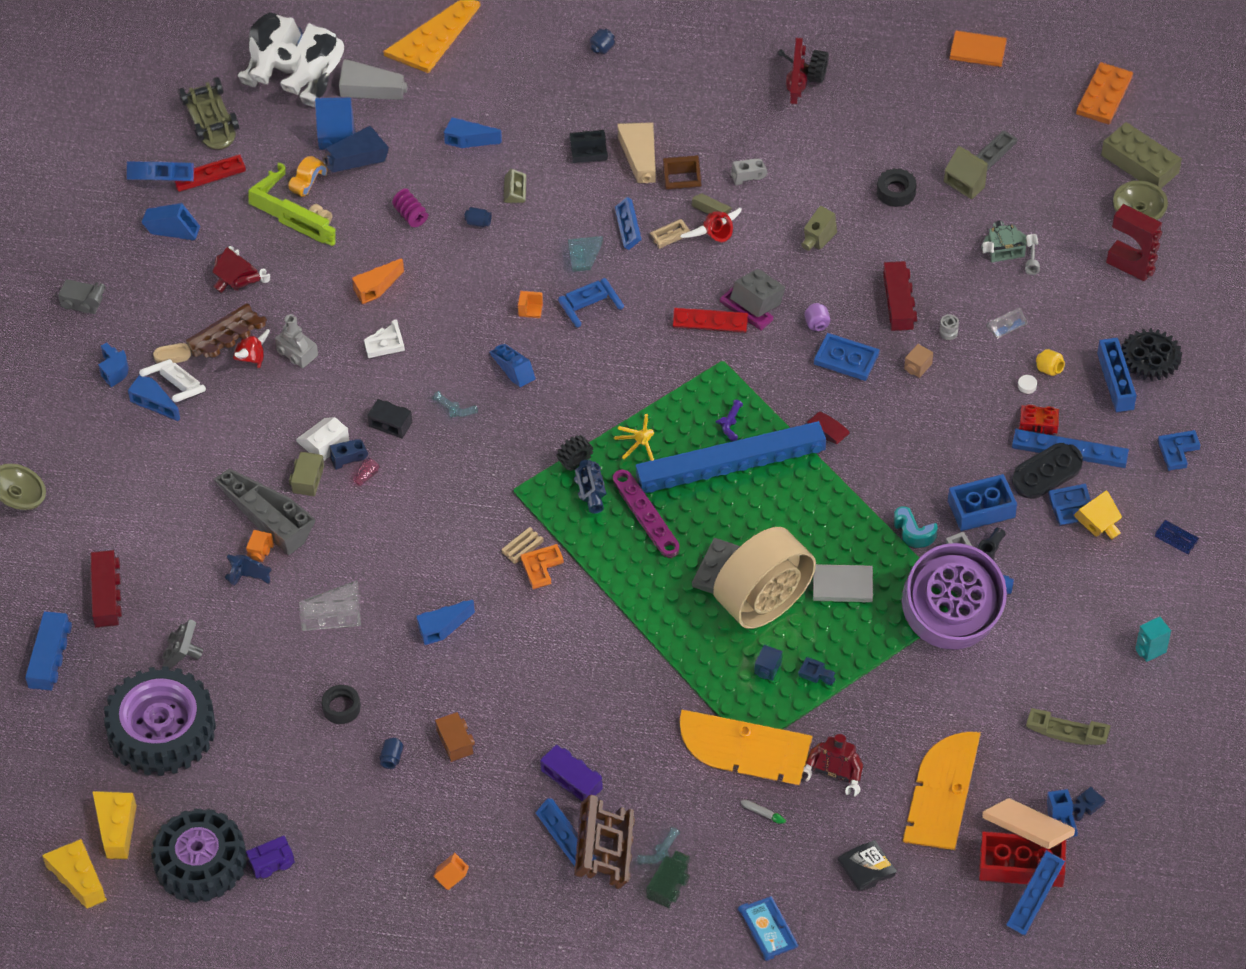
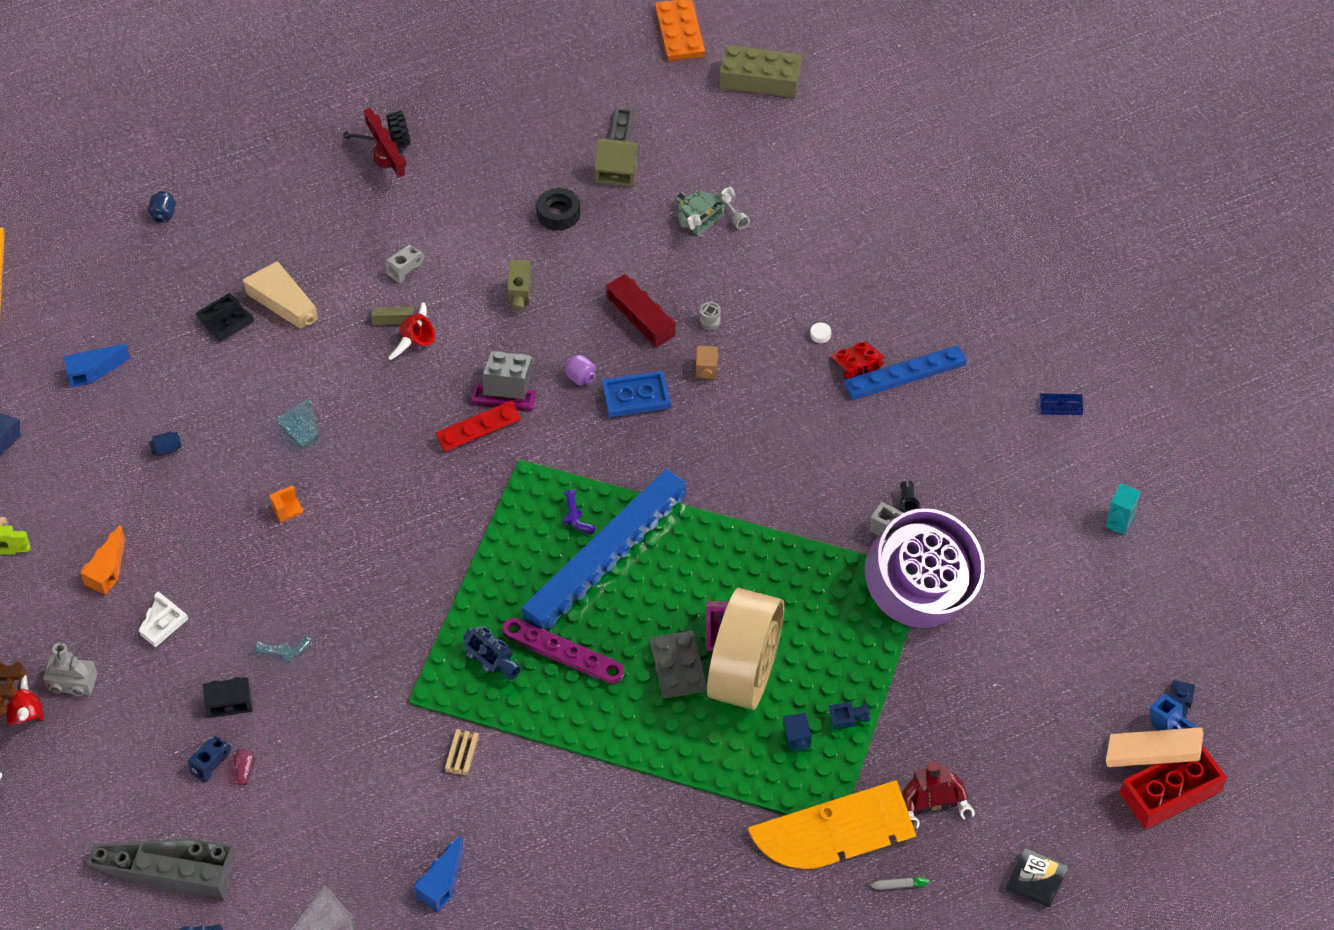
camera: 35 degrees left, 0 degrees up
orange brick [246,530,274,562] -> none
olive brick [289,452,324,496] -> none
white slope [296,417,349,461] -> none
magenta piece [392,188,429,227] -> none
blue slope [489,344,536,387] -> none
olive slope [504,169,526,203] -> none
orange plate [520,544,564,589] -> none
black tyre [557,435,594,471] -> none
blue plate [558,278,624,328] -> none
yellow plant [614,414,654,461] -> none
blue plate [615,197,642,250] -> none
tan tile [650,219,690,249] -> none
reddish brown tile [663,155,702,190] -> none
dark red slope [807,411,850,444] -> none
light grey tile [813,564,873,602] -> none
teal animal [893,506,938,548] -> none
light orange door [902,732,981,850] -> none
blue brick [948,474,1017,531] -> none
orange tile [950,31,1007,67] -> none
clear slope [985,307,1028,339] -> none
blue plate [1006,851,1065,935] -> none
black tile [1012,443,1083,499] -> none
olive slope [1026,708,1111,745] -> none
yellow head [1036,349,1065,376] -> none
blue slope [1048,483,1093,526] -> none
yellow torso [1074,490,1122,540] -> none
blue brick [1097,337,1137,412] -> none
dark red arch [1106,204,1163,282] -> none
olive dish [1113,181,1168,220] -> none
black gear [1121,328,1182,381] -> none
blue plate [1157,430,1201,471] -> none

